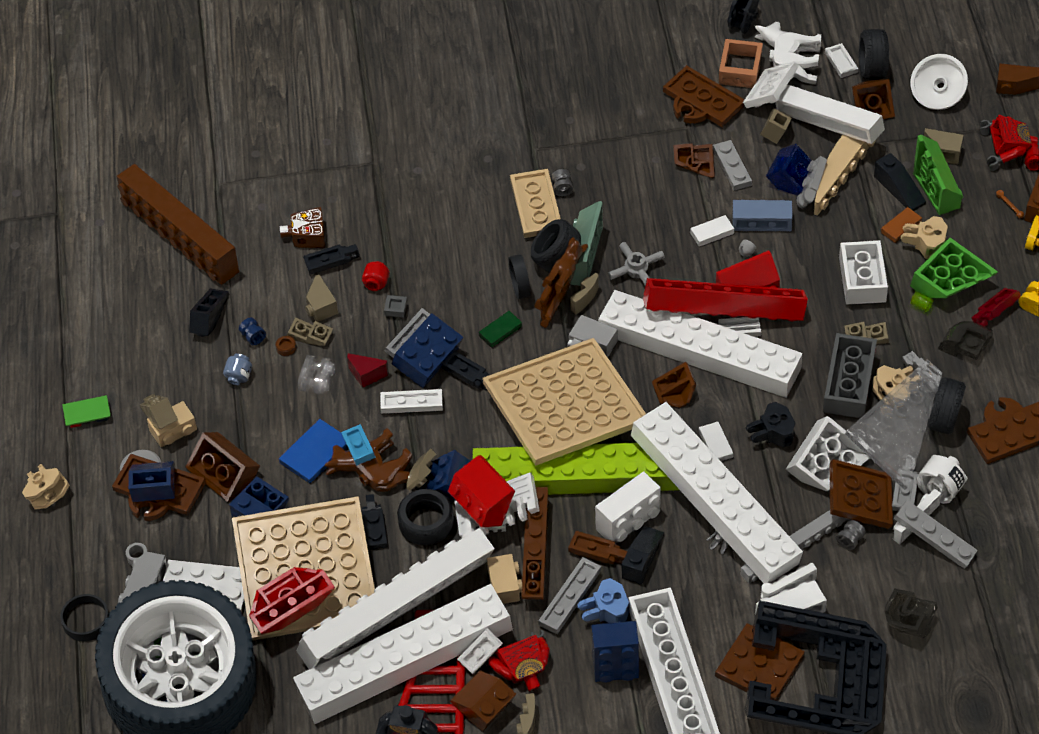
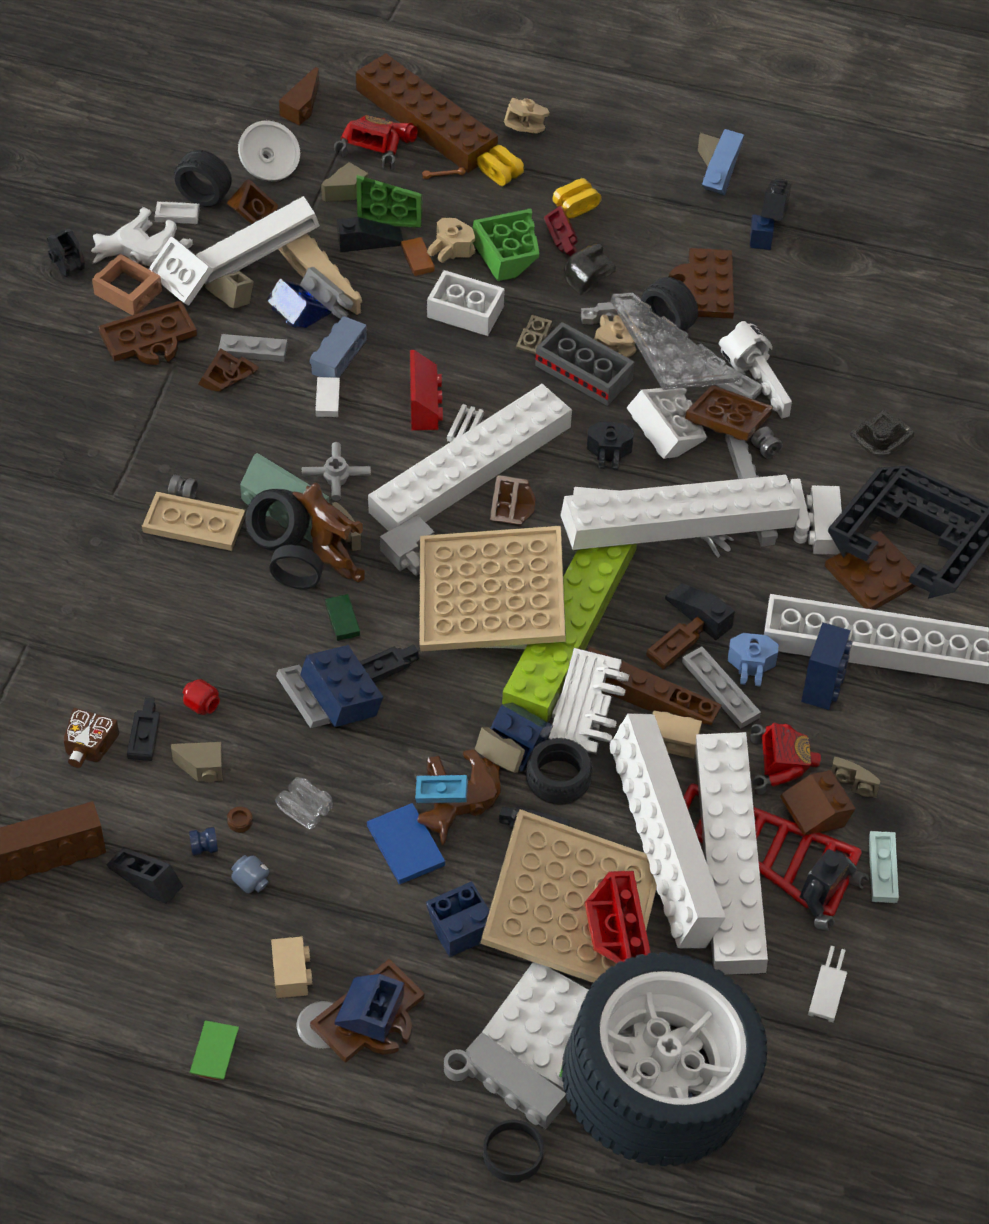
camera: 70 degrees left, 0 degrees up
tan hinge [22,464,70,509] -> none
dark tan slope [140,394,178,429] -> none
reddish brown slope [185,432,260,502] -> none
dark tan slope [287,317,333,346] -> none
dark red slope [347,353,389,388] -> none
white plate [381,389,443,414] -> none
dark grey plate [384,295,407,317] -> none
red slope [448,455,515,527] -> none
white plate [457,628,503,674] -> none
white brick [595,471,661,543] -> none
red brick [643,278,808,321] -> none
light grey hinge [739,240,756,257] -> none
light grey plate [894,500,977,569] -> none
clear neon green hinge [910,292,933,312] -> none

